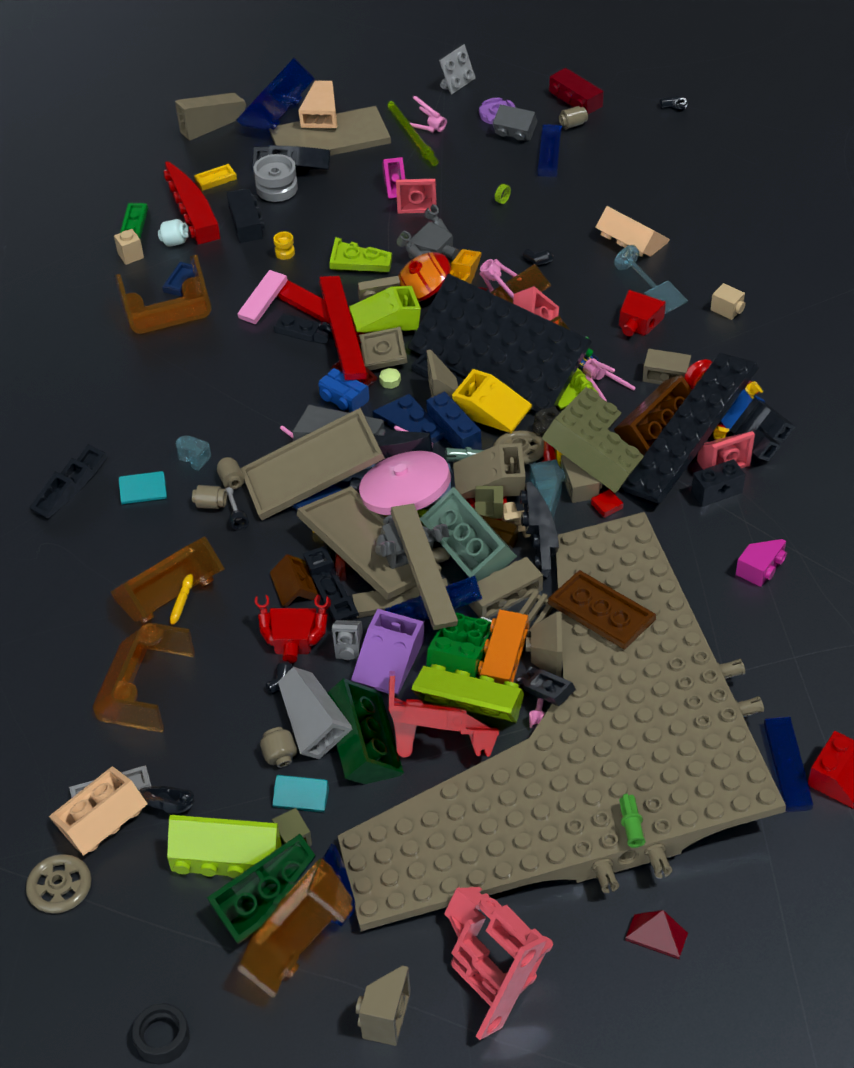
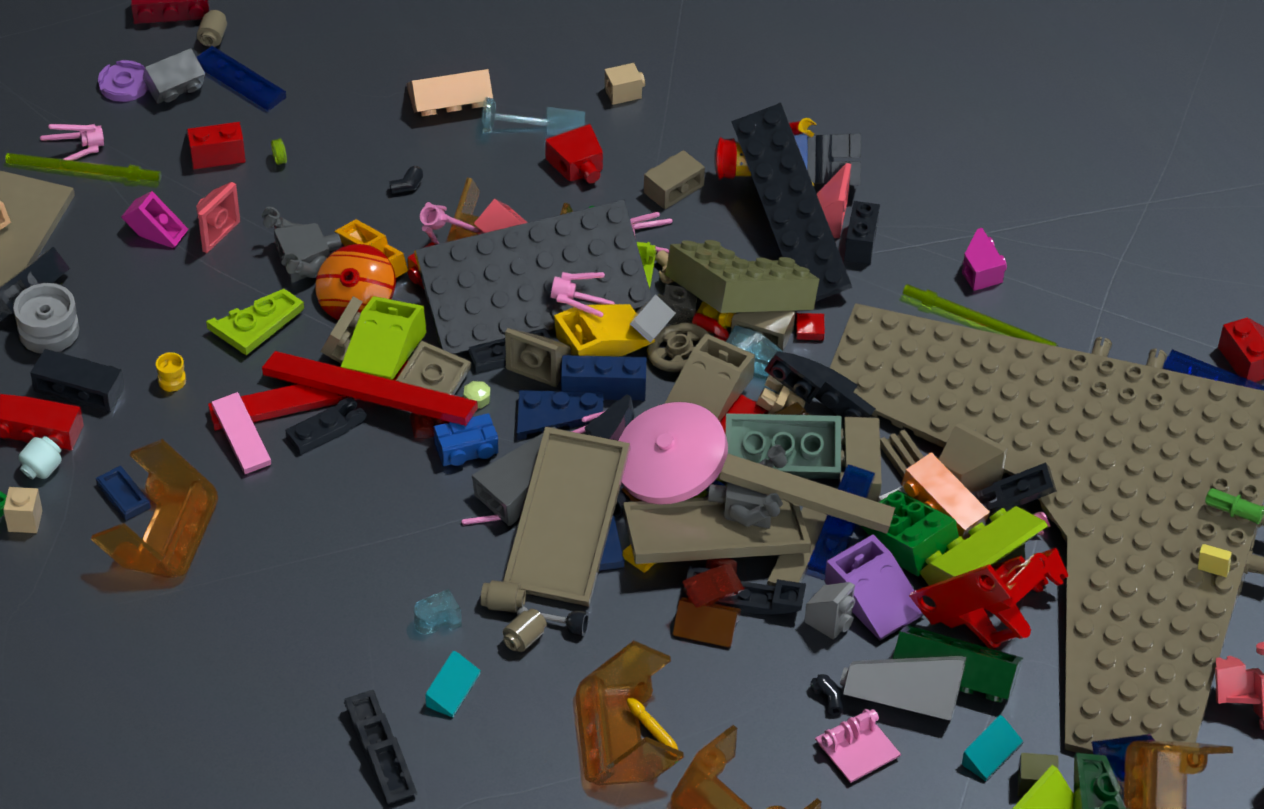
camera: 60 degrees left, 0 degrees up
red torso [255,595,331,663] -> none
dark tan head [260,727,297,768] -> none
light grey hinge [439,44,476,94] -> none
sand green pin [444,447,484,462] -> none
olive panel [475,486,503,519] -> none
reddish brown tile [548,570,656,650] -> none
reddish brown slope [614,375,692,456] -> none
none -> red slope [187,122,246,169]
none -> bright pink plant [551,272,615,317]
none -> light grey slope [630,294,676,343]
none -> clear red slope [683,564,744,608]
none -> bright pink hinge [815,709,901,783]
none -> clear neon green bar [903,284,1058,346]
none -> light yellow tile [1198,544,1232,577]

